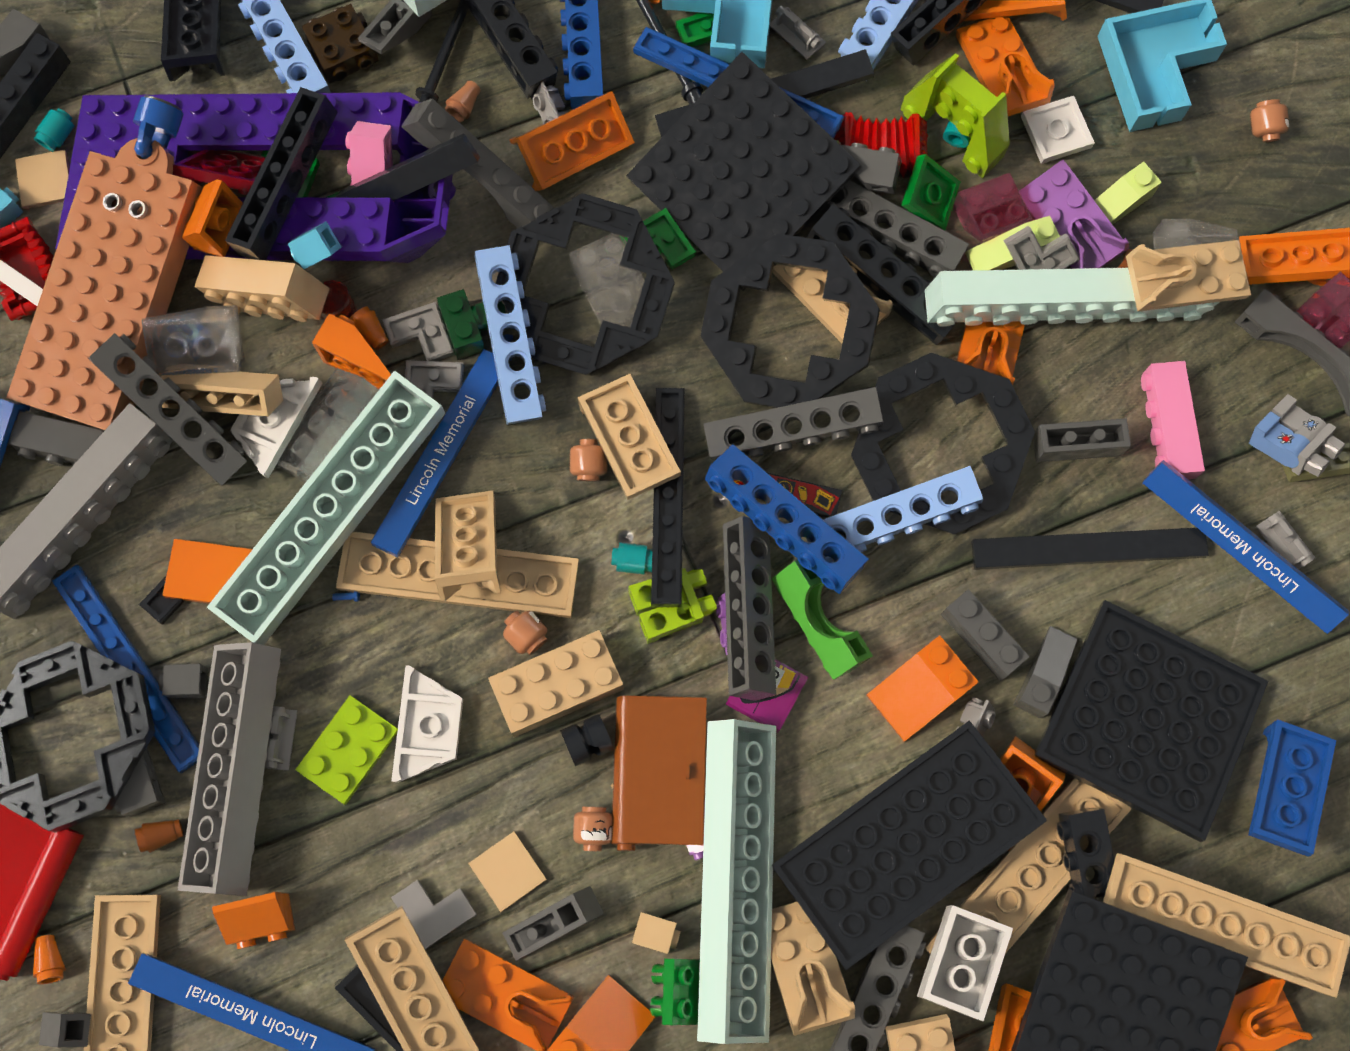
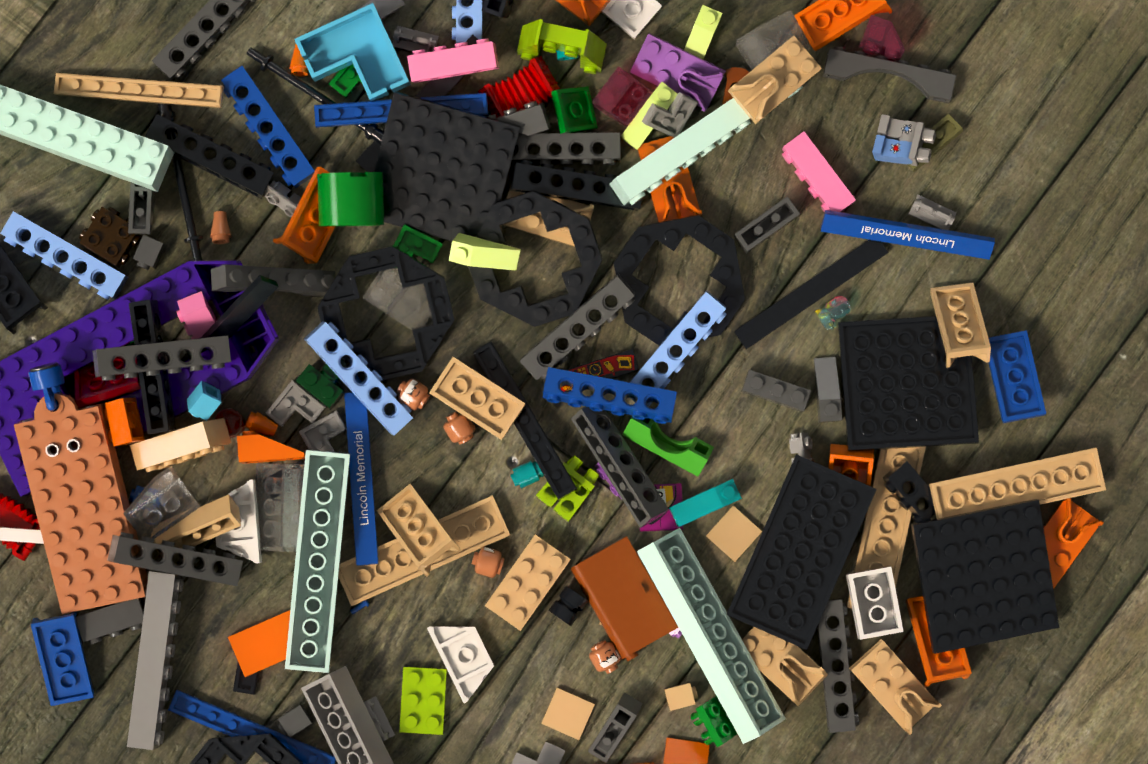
camera: 30 degrees left, 10 degrees up
orange slope [866,635,978,742] -> none
none -> dark grey brick [92,336,231,381]
none -> dark grey brick [133,235,166,270]
none -> green brick [317,172,384,226]
none -> nougat head [397,378,430,411]
none -> bright pink brick [407,39,499,83]
none -> yellowish green slope [449,233,521,270]
none -> teal slope [669,479,742,527]
none -> tan piece [706,506,762,562]
none -> clear light blue animal [815,296,851,330]
none -> tan plate [930,283,991,368]

